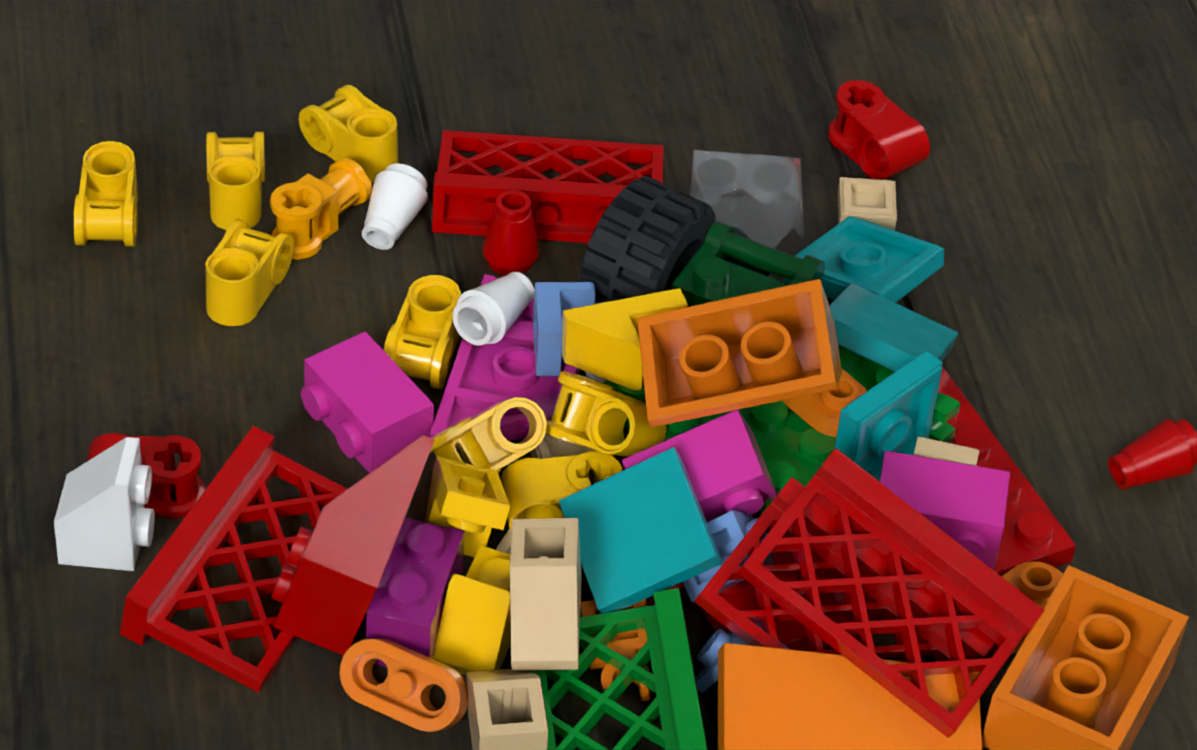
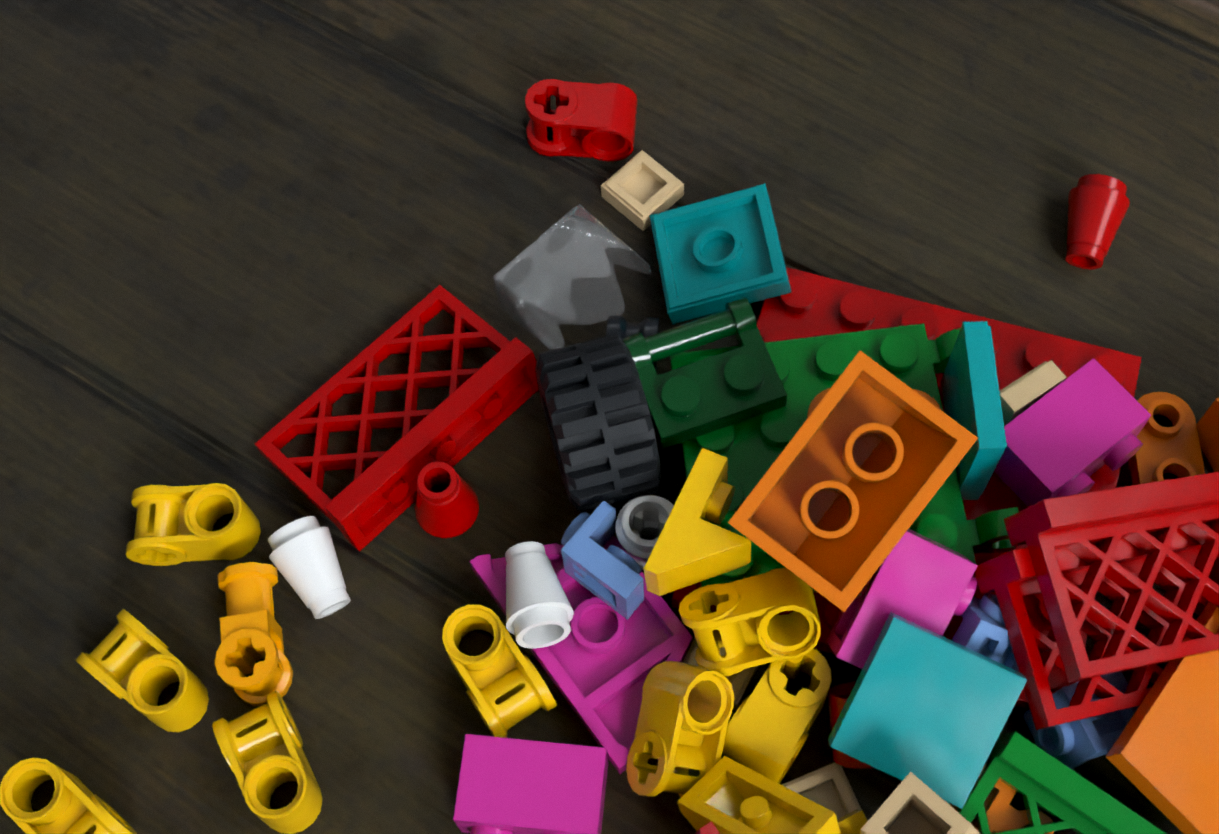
camera: 40 degrees left, 20 degrees up
teal tile [830,283,959,372] -> none

